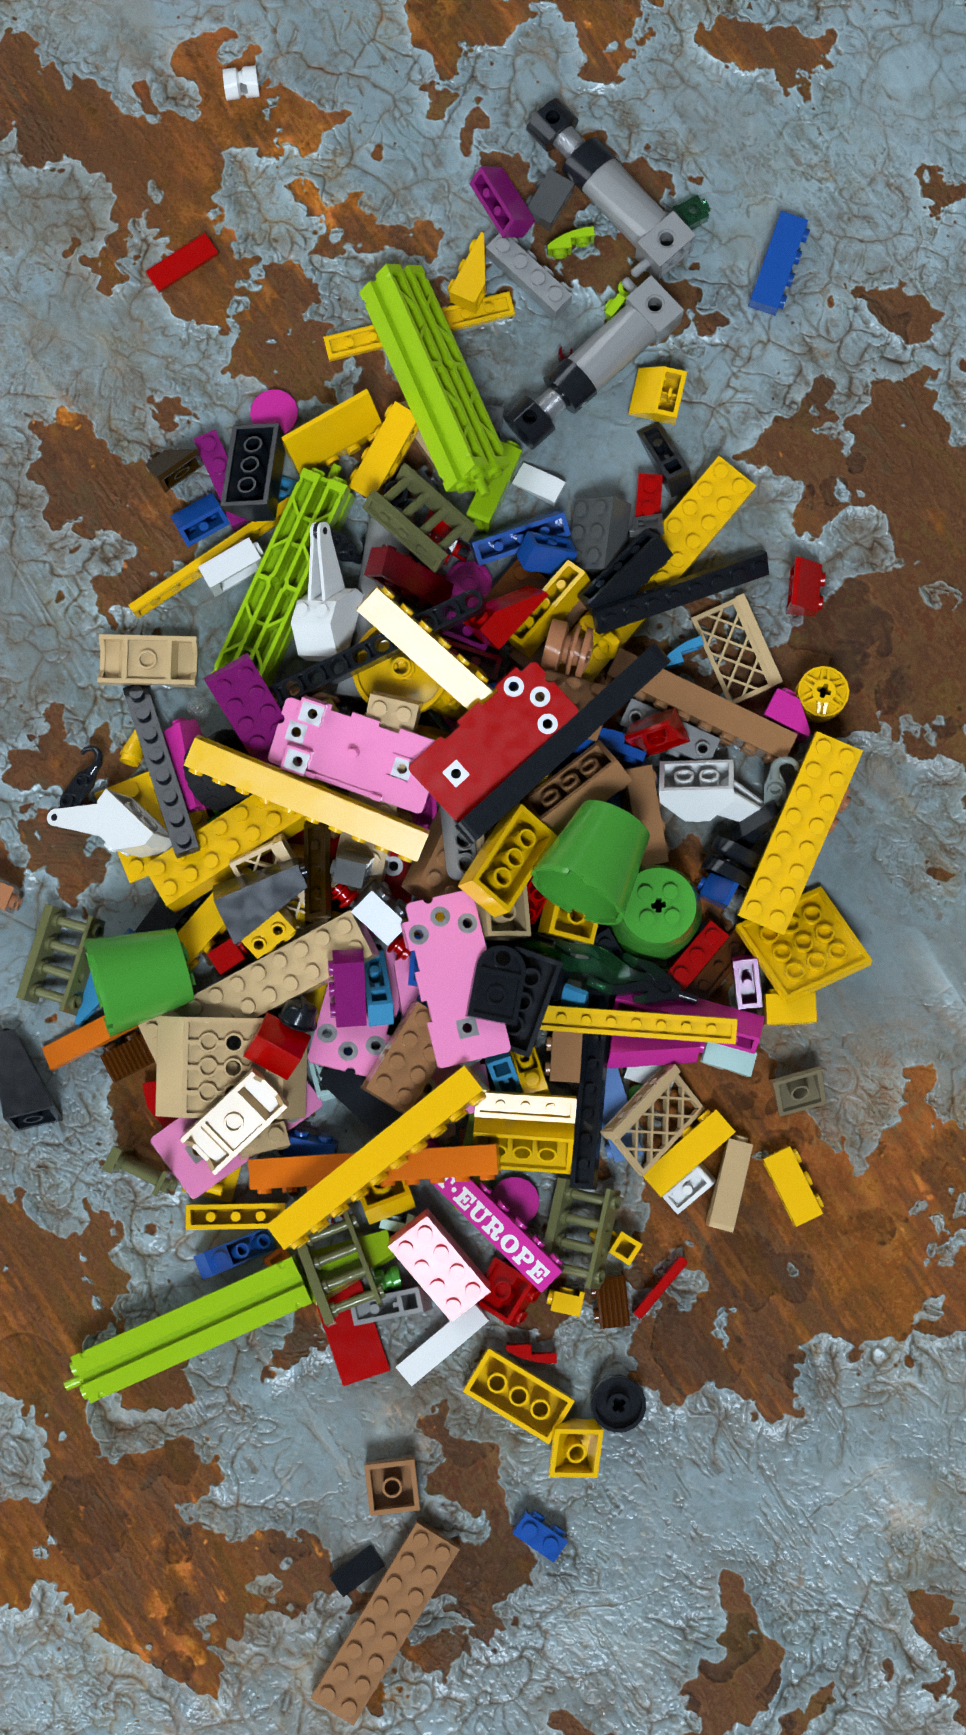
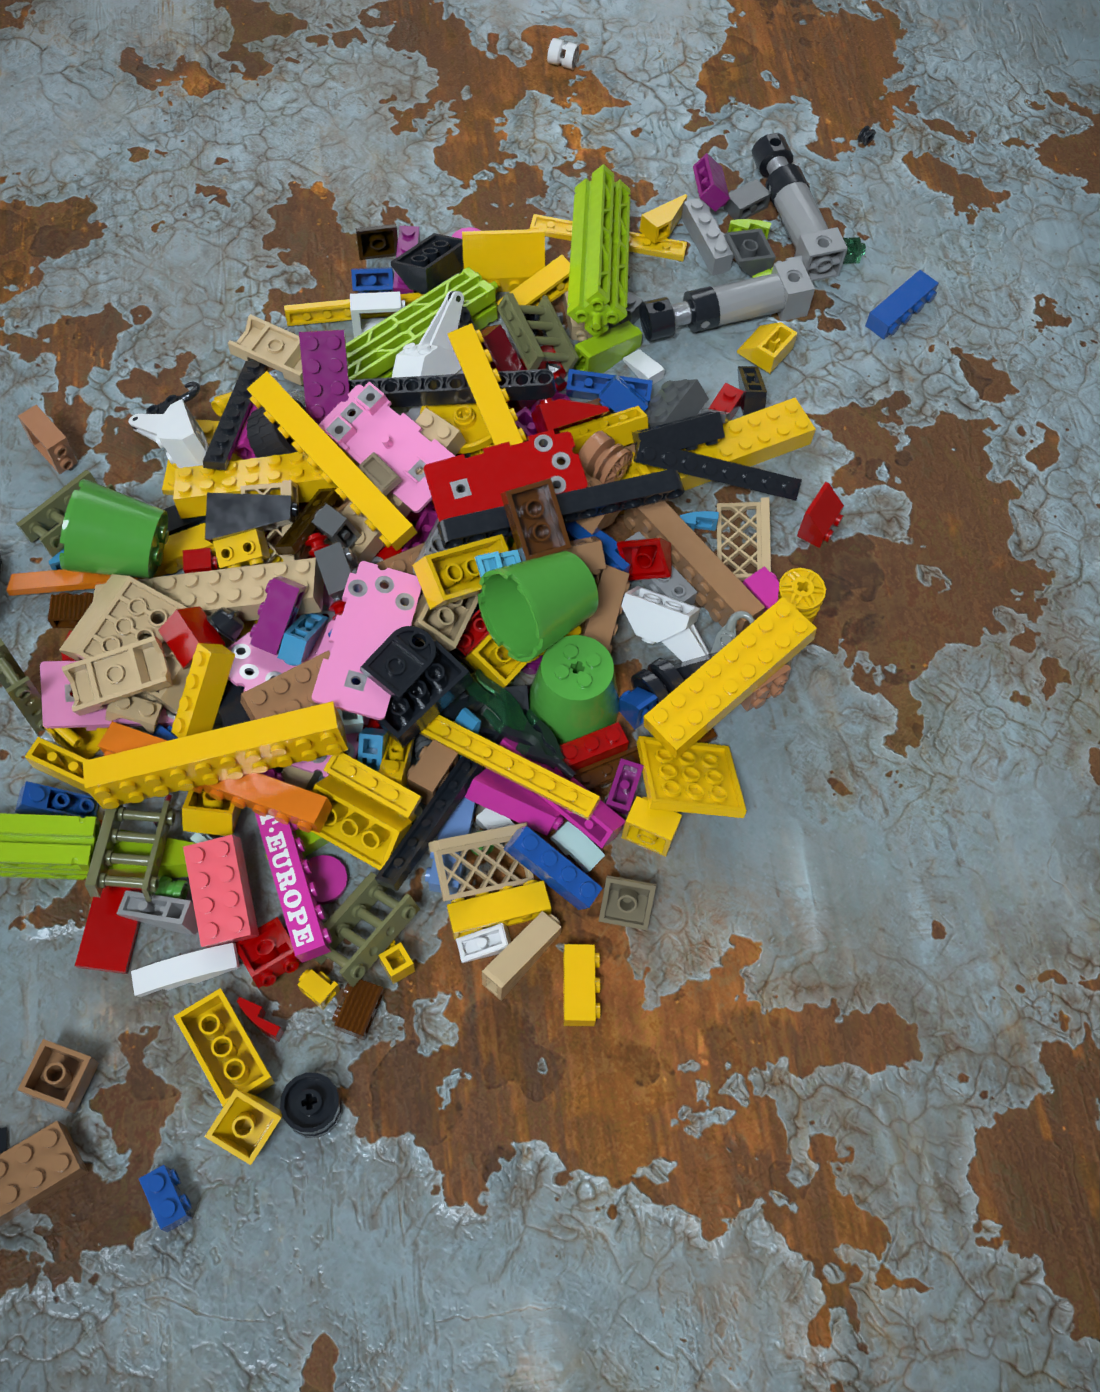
camera: 20 degrees right, 20 degrees down
red tile [145,233,219,293] -> none
red tile [632,1255,688,1319] -> none
none -> yellow brick [171,643,235,738]
none -> dark tan tile [358,452,402,496]
none -> medium azure slope [475,549,521,577]
none -> reddish brown brick [500,478,571,562]
none -> blue brick [503,826,602,910]
none -> dark grey slope [724,228,776,277]
none -> black bush [857,125,876,146]

